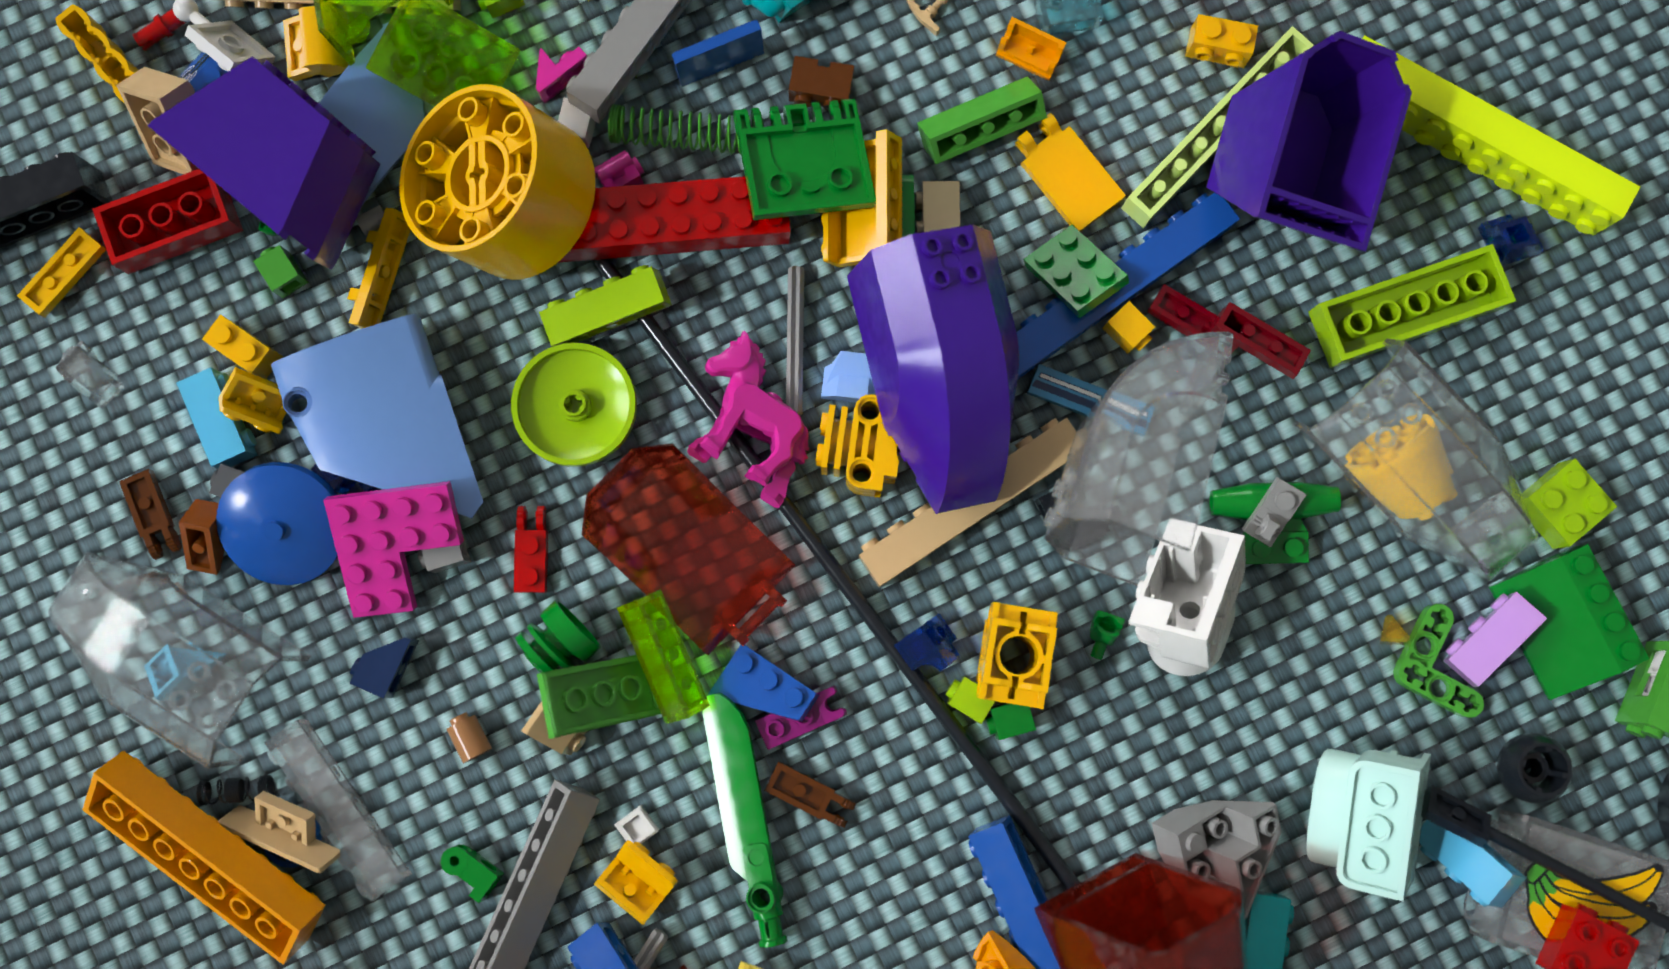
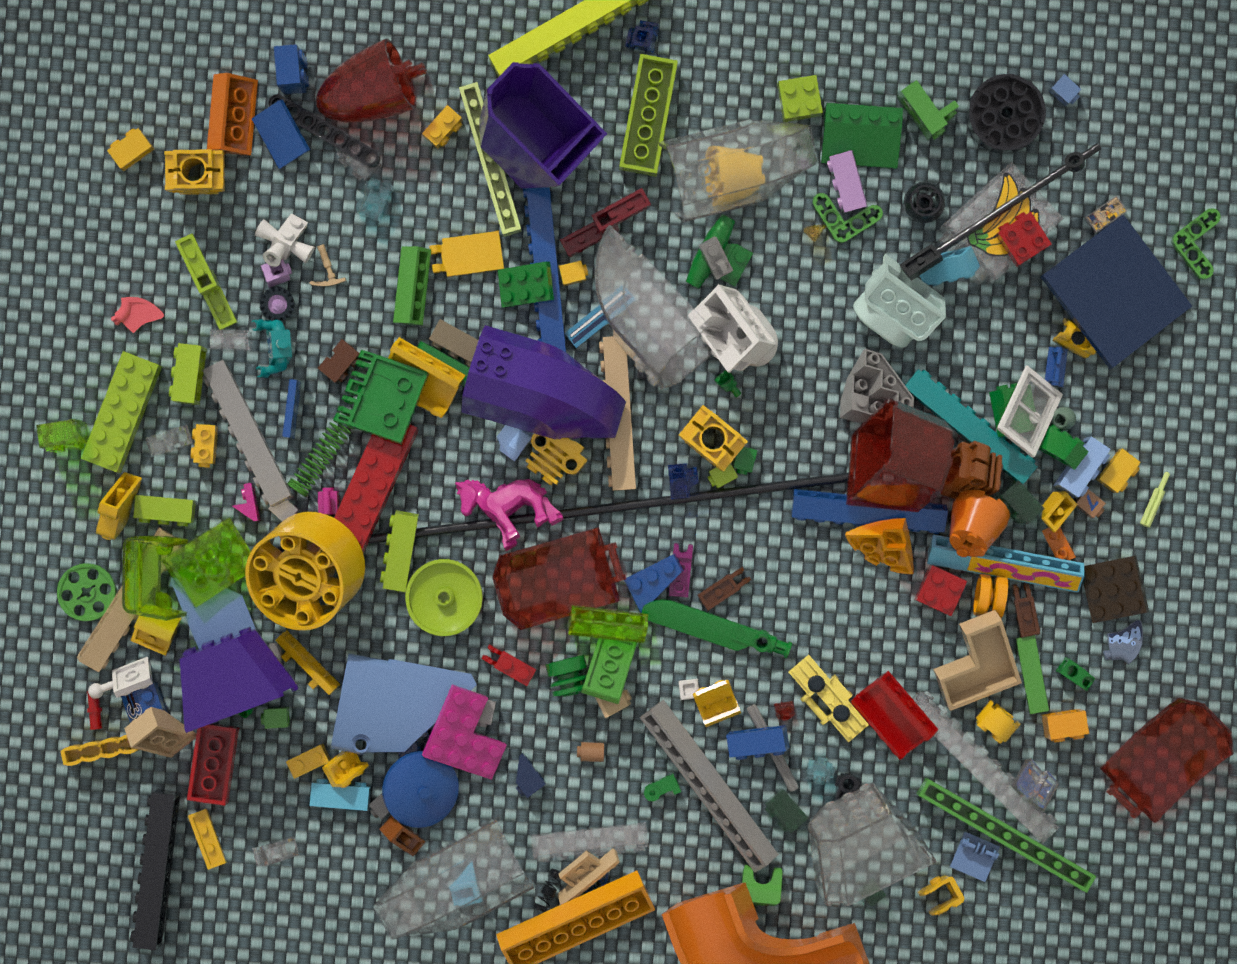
camera: 60 degrees left, 5 degrees up
reddish brown hinge [119,469,182,560] -> none
light grey axle [786,266,804,416] -> none
light orange hinge [996,17,1067,81] -> none

